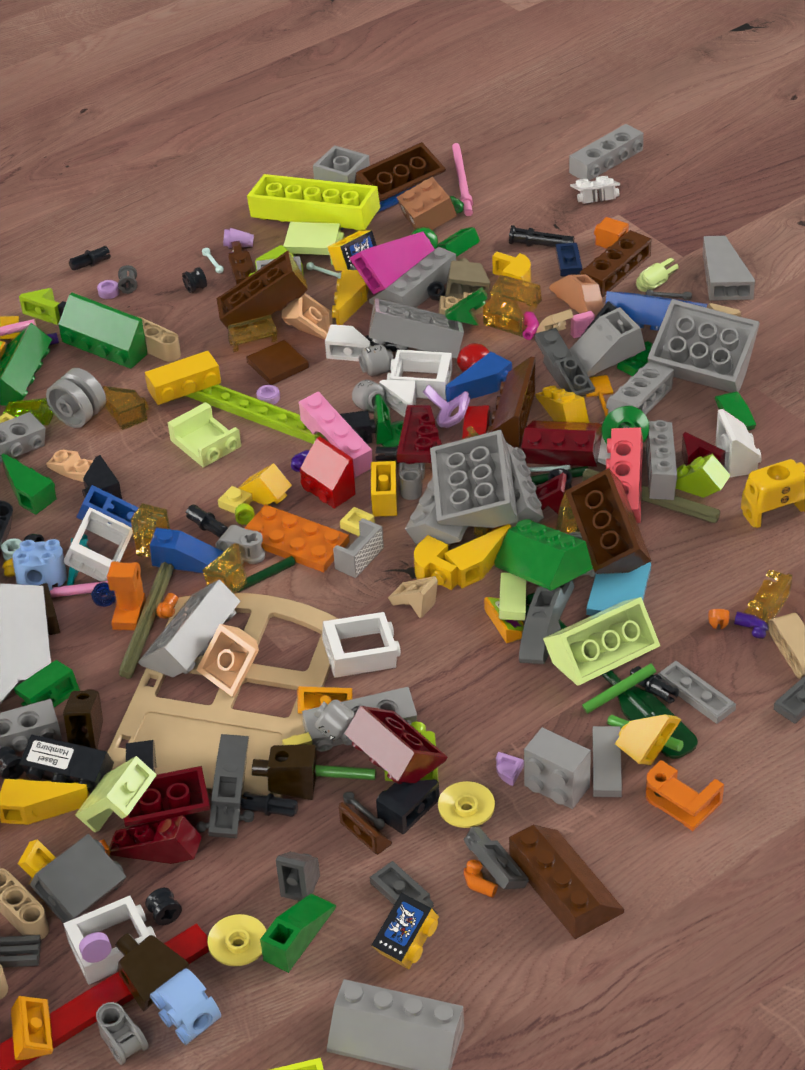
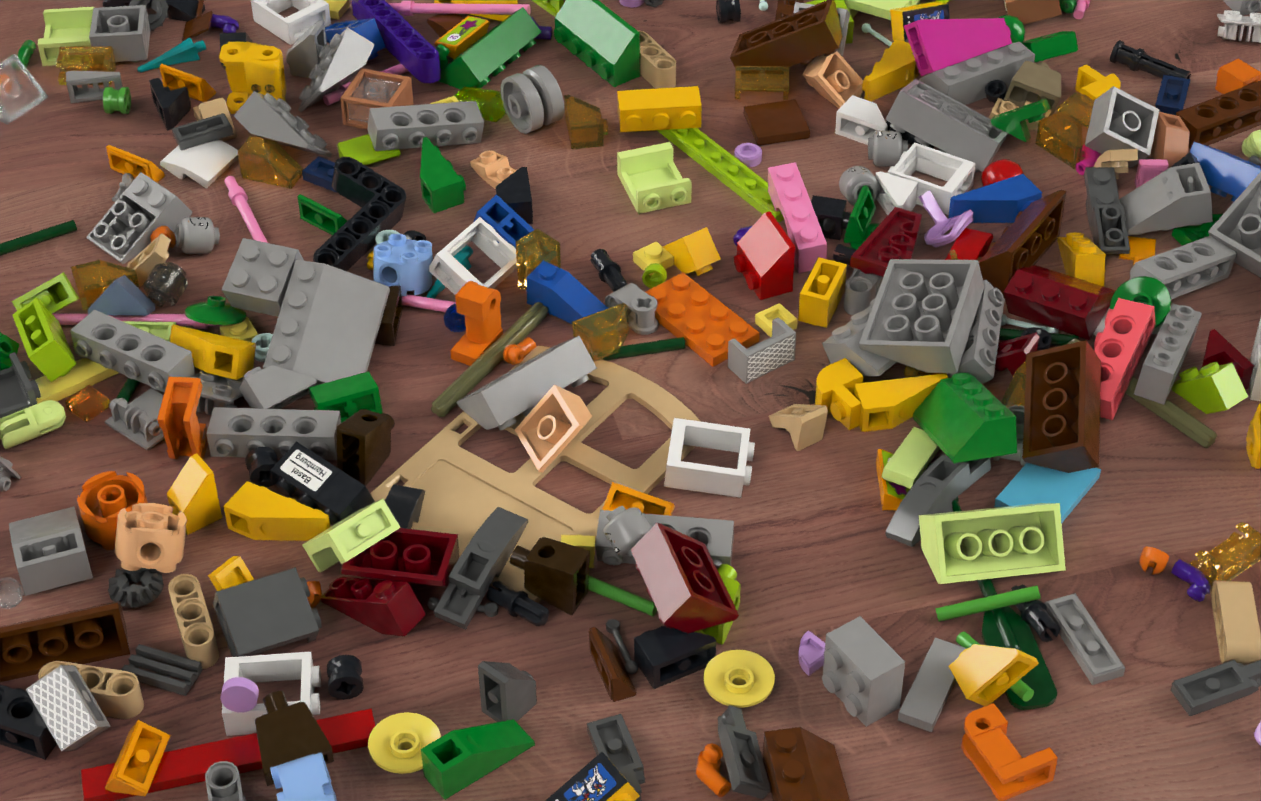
camera: 20 degrees right, 0 degrees up
none -> light grey brick [1085,86,1160,168]

